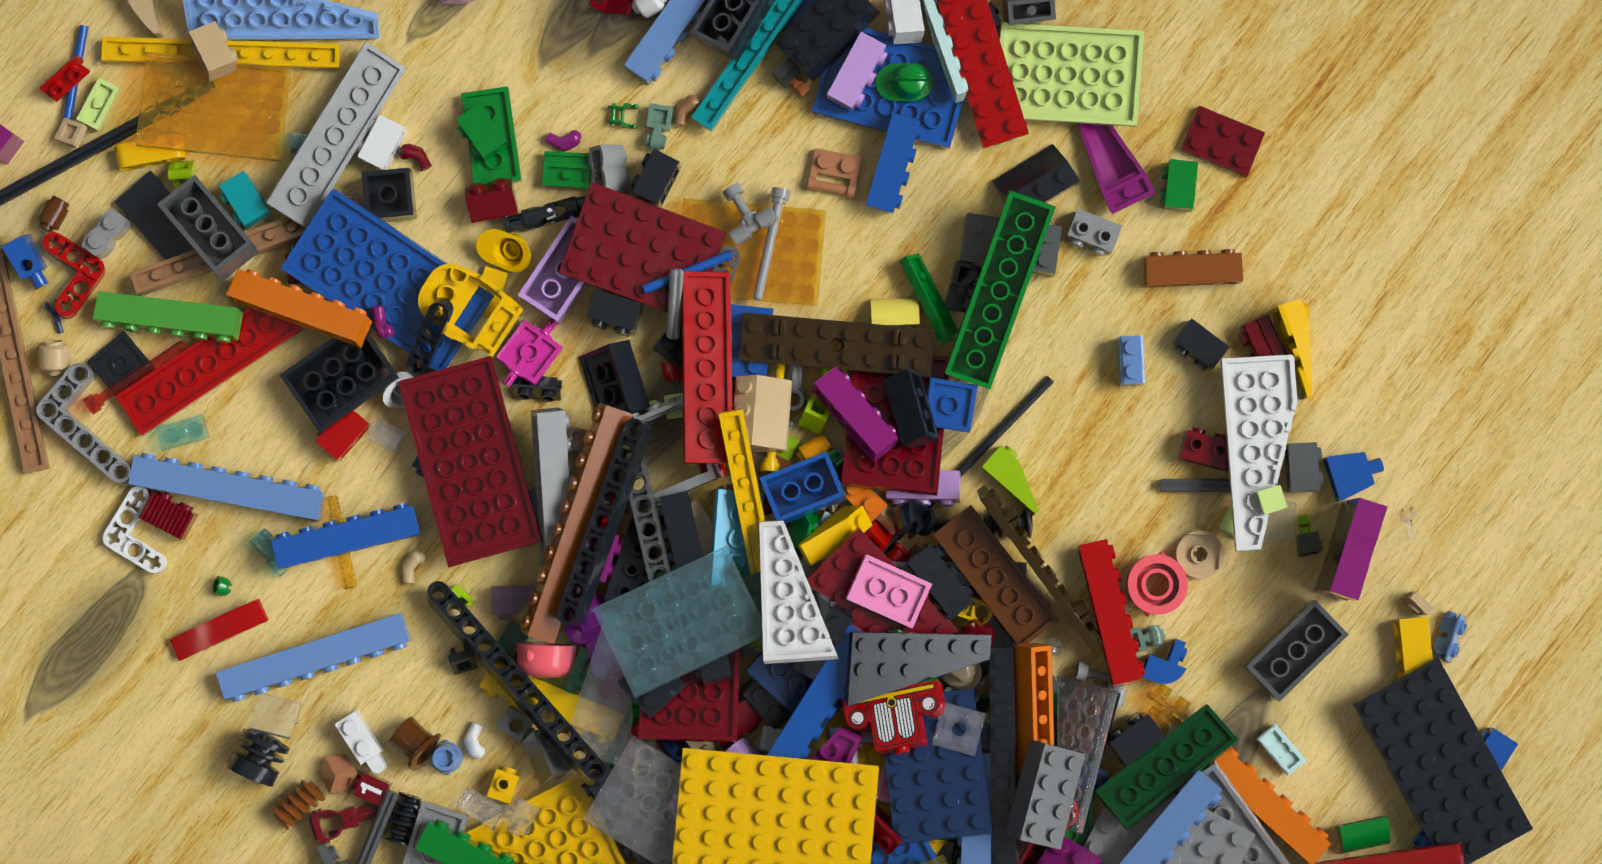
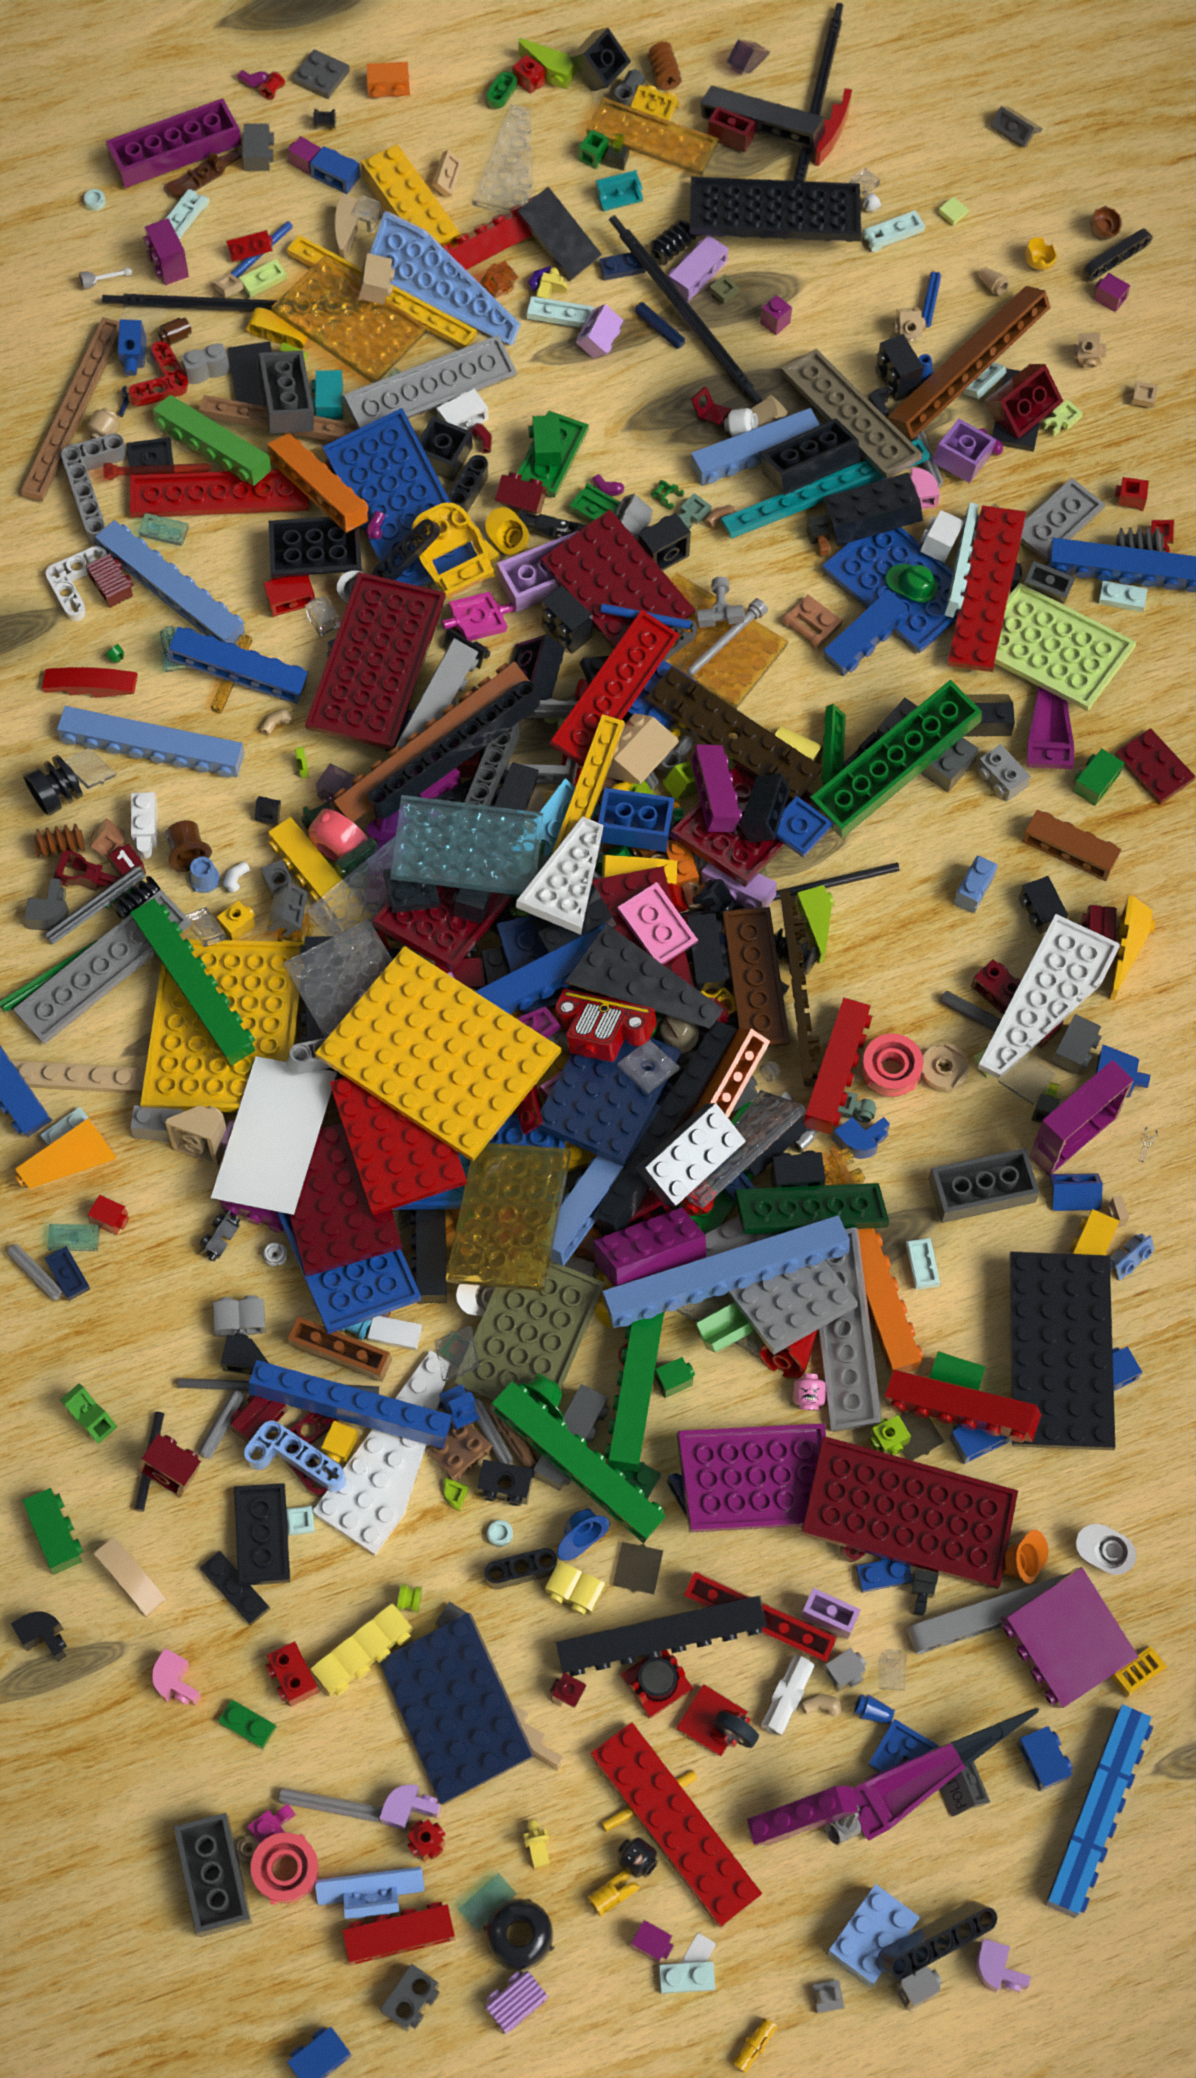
camera: 30 degrees right, 20 degrees down
black beam [427,581,607,787] -> none
clear brick [502,797,541,836] -> none
light grey axle [666,269,684,339] -> none
lavender brick [827,32,888,111] -> none
yellowish green tile [1256,485,1288,516] -> none
none -> black beam [448,455,489,513]
none -> blue panel [1050,1173,1103,1211]

